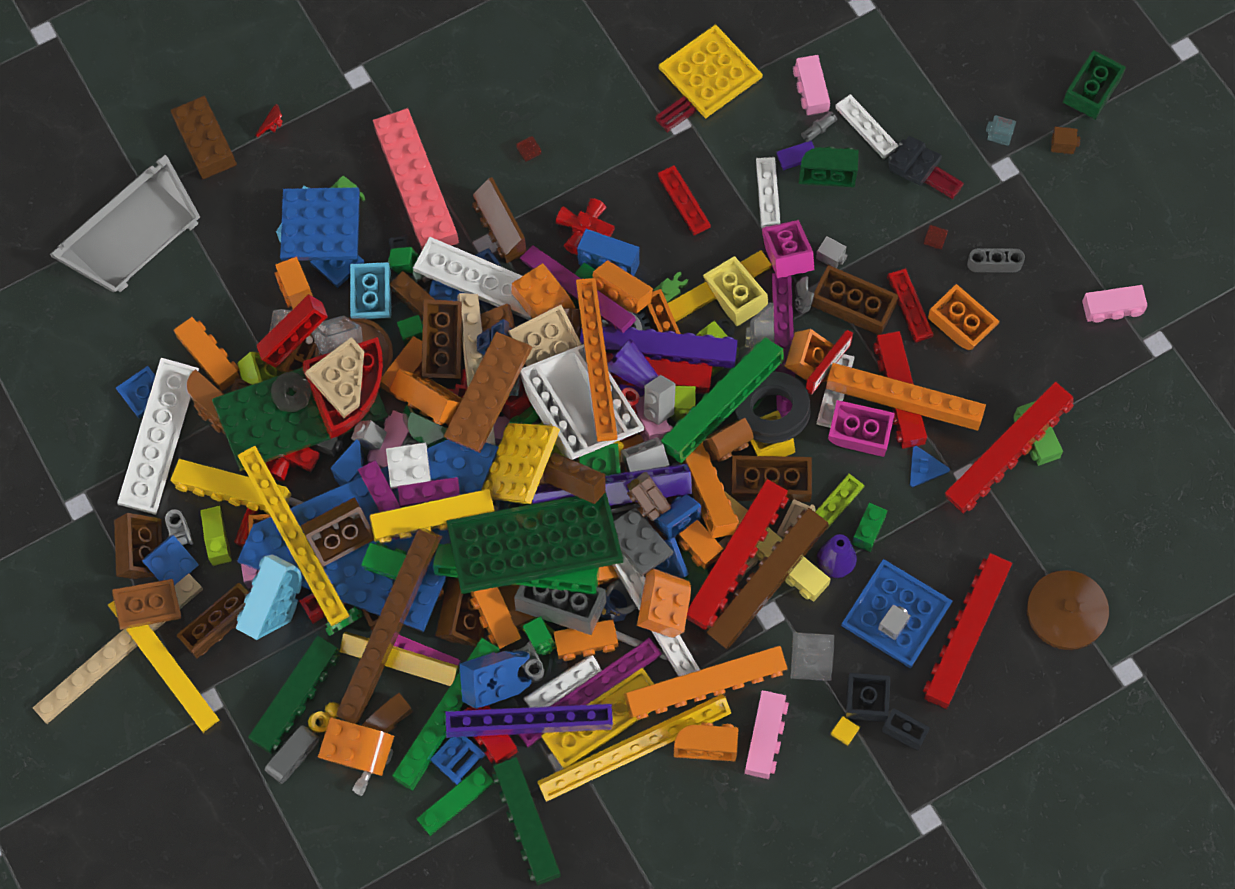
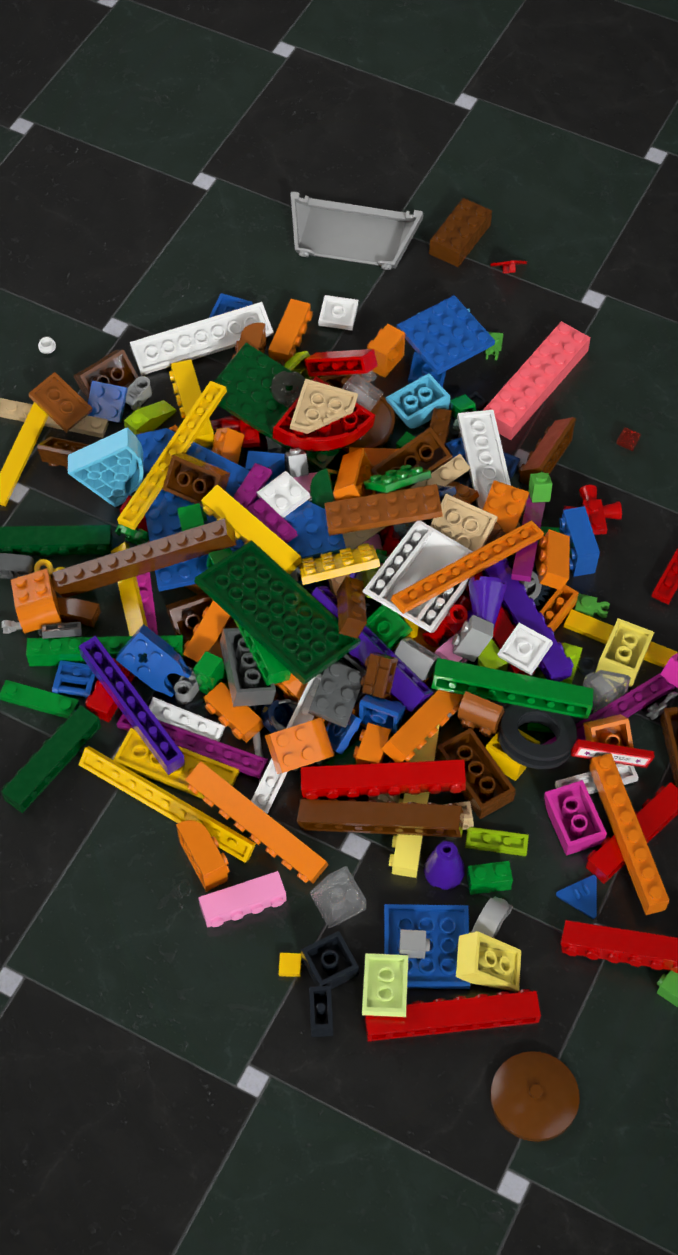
camera: 55 degrees right, 10 degrees down
none -> white plate [38,337,56,354]
none -> dark grey panel [42,622,82,639]
none -> orange brick [211,427,244,464]
none -> white plate [318,295,359,330]
none -> yellowish green plate [362,953,408,1017]
none -> green plate [363,465,431,493]
none -> light yellow slope [456,931,521,992]
none -> light grey brick [472,896,513,938]
none -> white plate [497,623,553,675]
none -> bright green brick [528,472,552,503]

